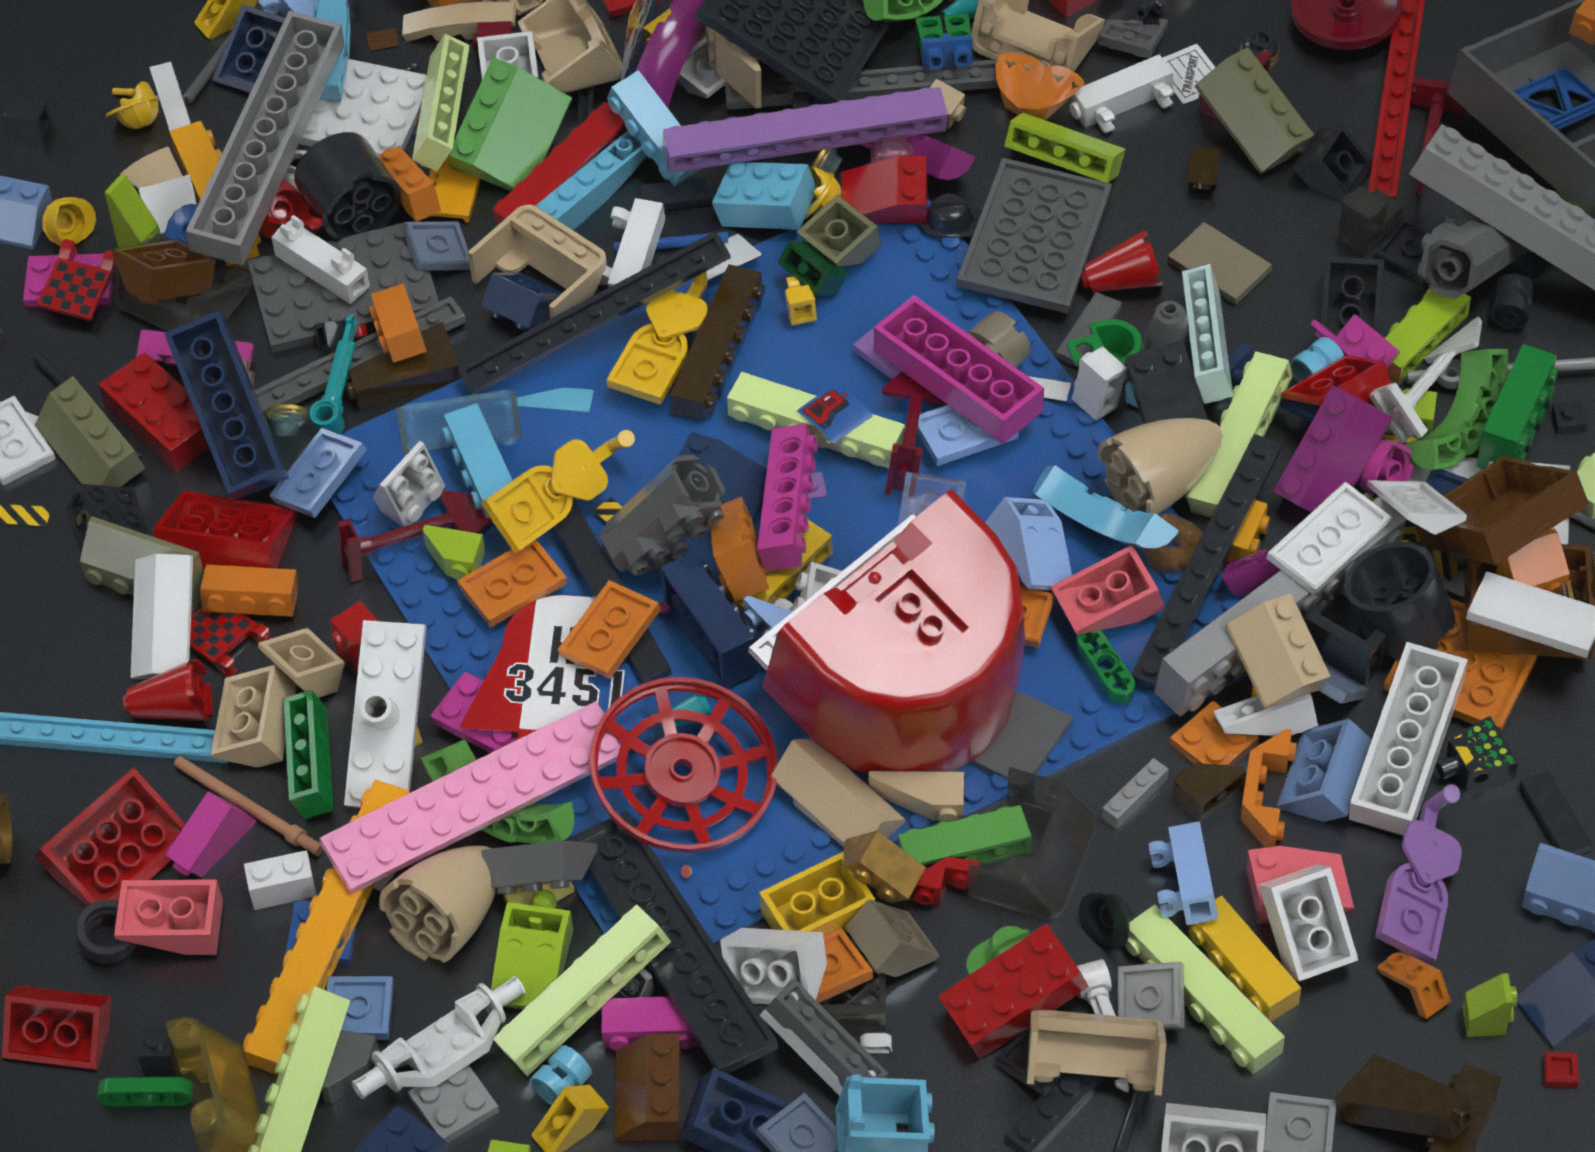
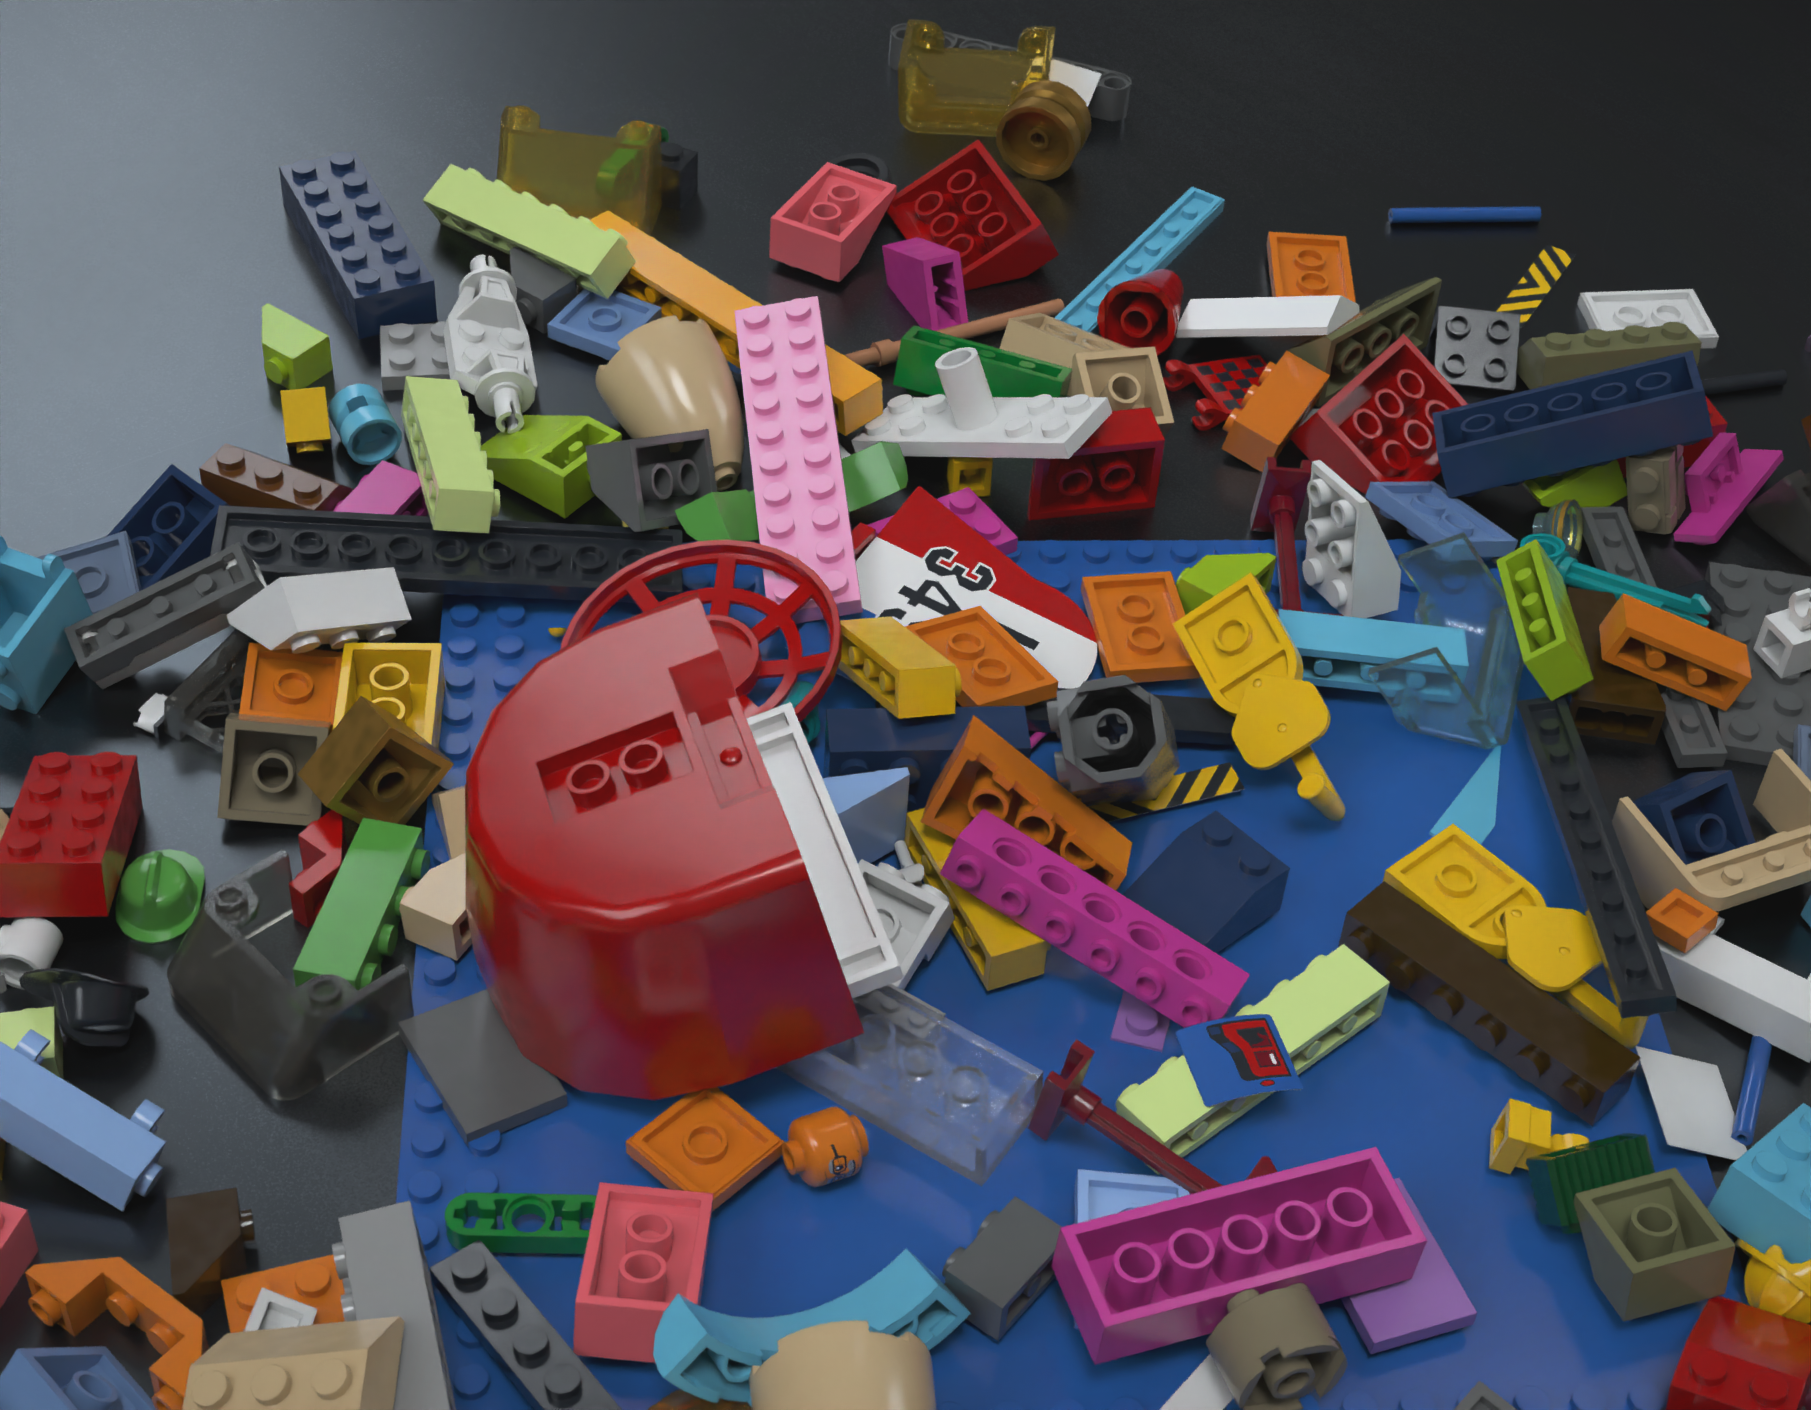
camera: 110 degrees right, 10 degrees down
red slope [2,985,111,1070] -> none
white brick [244,850,317,910] -> none
light blue slope [985,497,1072,590] -> none
light grey piece [1102,758,1169,829] -> none
none -> yellow brick [838,616,962,719]
none -> dark grey brick [942,1196,1061,1341]
none -> orange plate [1266,232,1356,303]
none -> lime brick [1496,539,1593,701]
none -> orange plate [1646,888,1719,953]

